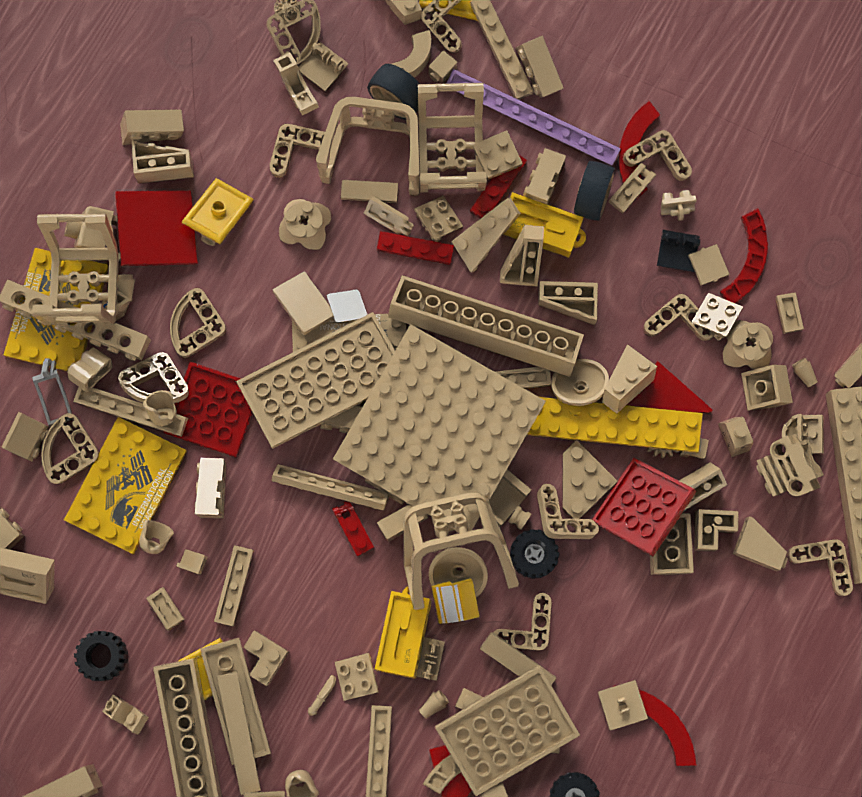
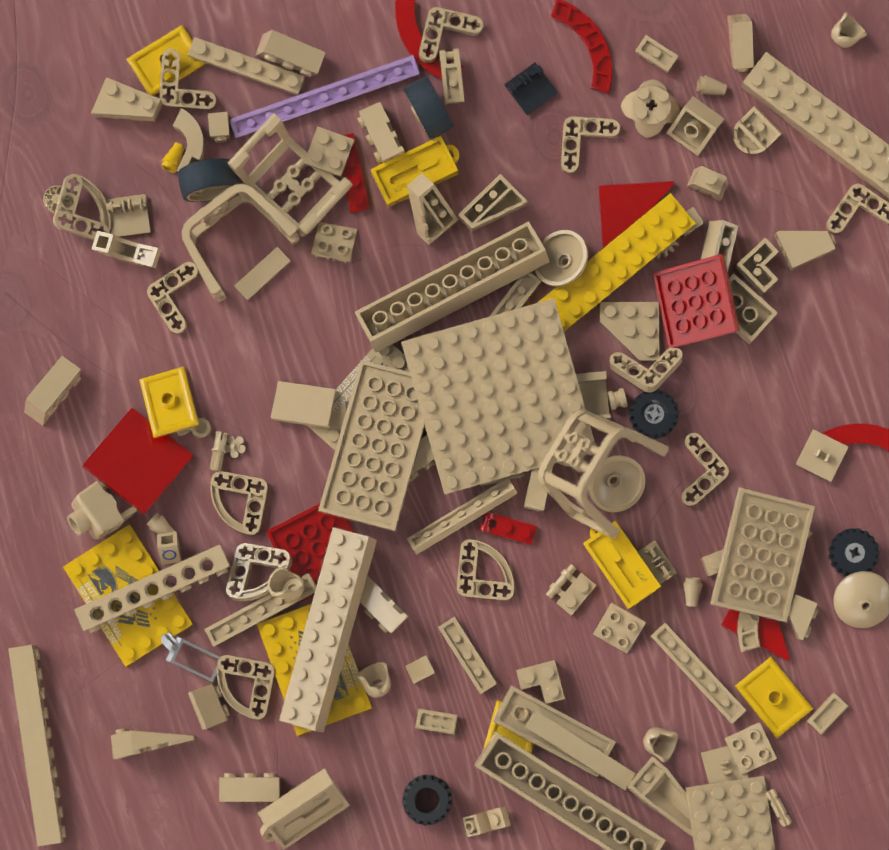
camera: 45 degrees left, 5 degrees up
tan windscreen [32,214,118,325] -> none
tan brick [67,348,112,392] -> none
tan wedge [132,140,194,184] -> none
tan brick [279,199,331,250] -> none
tan piece [308,675,336,716] -> none
white sticker [327,290,367,322] -> none
tan hinge [364,196,414,236] -> none
red plate [377,231,454,265] -> none
yellow slope [431,578,480,624] -> none
tan wing [451,198,521,273] -> none
tan tile [480,632,556,685] -> none
tan wedge [602,344,657,413] -> none
tan hips [660,190,696,221] -> none
tan piece [688,244,729,285] -> none
hinge [691,293,743,340] -> none
tan piece [757,434,824,496] -> none
none -> yellow cone [161,142,185,173]
none -> tan tile [191,418,211,438]
none -> tan axle [210,431,228,471]
none -> tan plant [225,436,246,458]
none -> tan brick [279,528,377,732]
none -> tan beam [457,539,514,600]
none -> tan plate [546,564,596,616]

